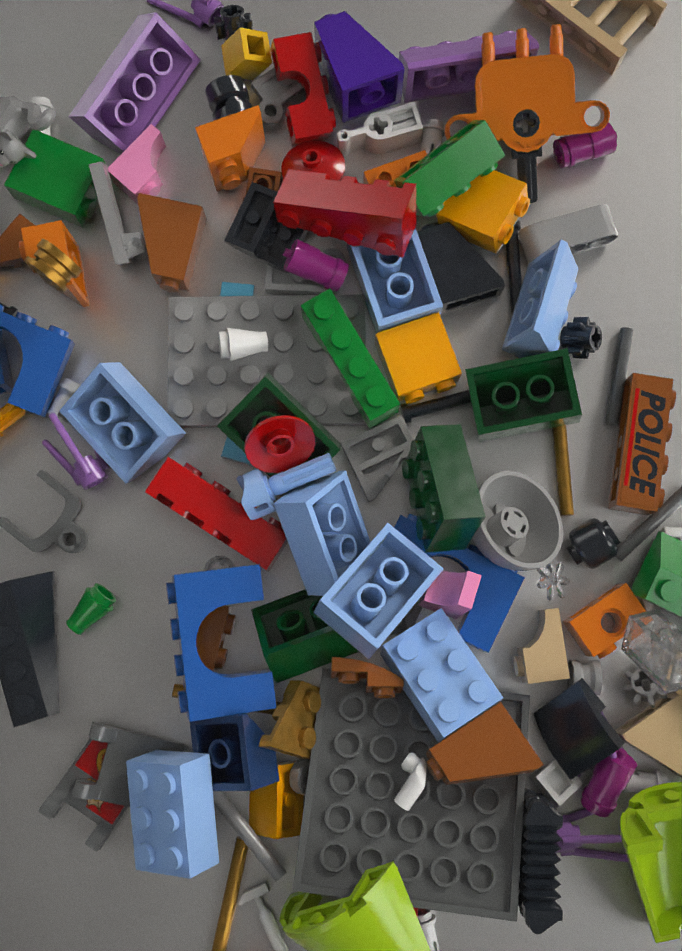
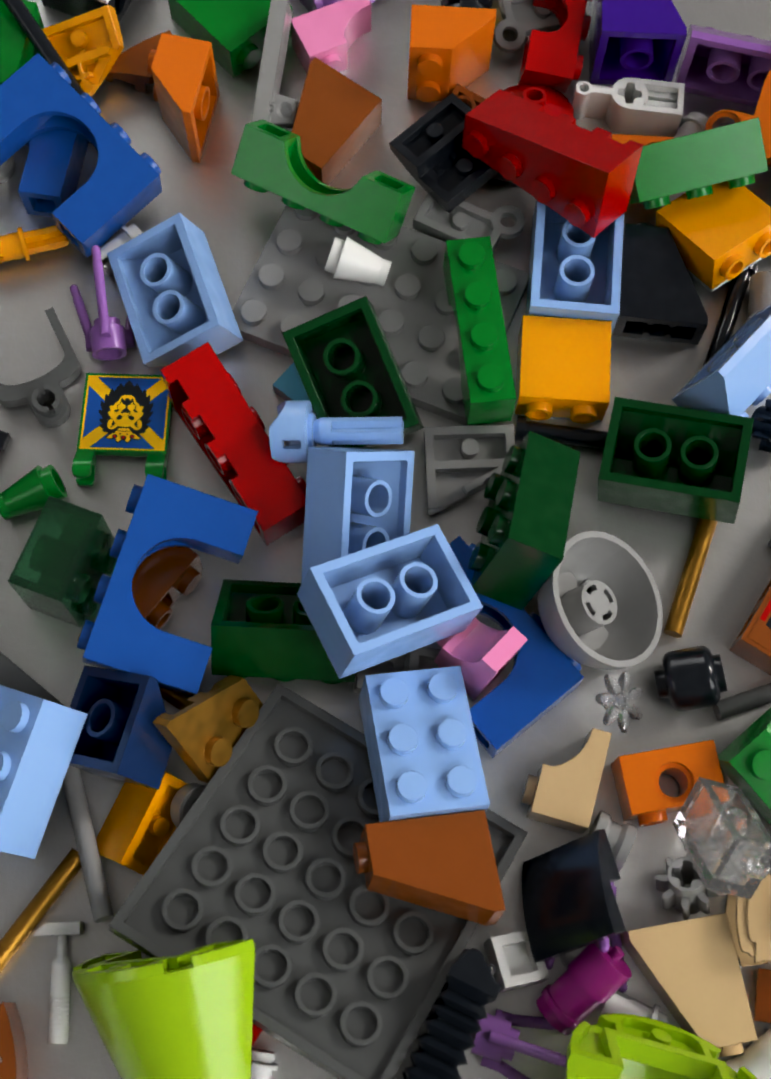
camera: 20 degrees right, 10 degrees down
pearl gold wheel [24,238,82,293] -> none
red dish [244,415,315,473] -> none
magenta piece [283,239,349,292] -> none
dark orange slope [331,657,404,699] -> none
white arm [394,753,427,811] -> none
none -> clear green brick [8,496,117,627]
none -> flag [72,373,172,486]
none -> green arch [231,119,416,245]

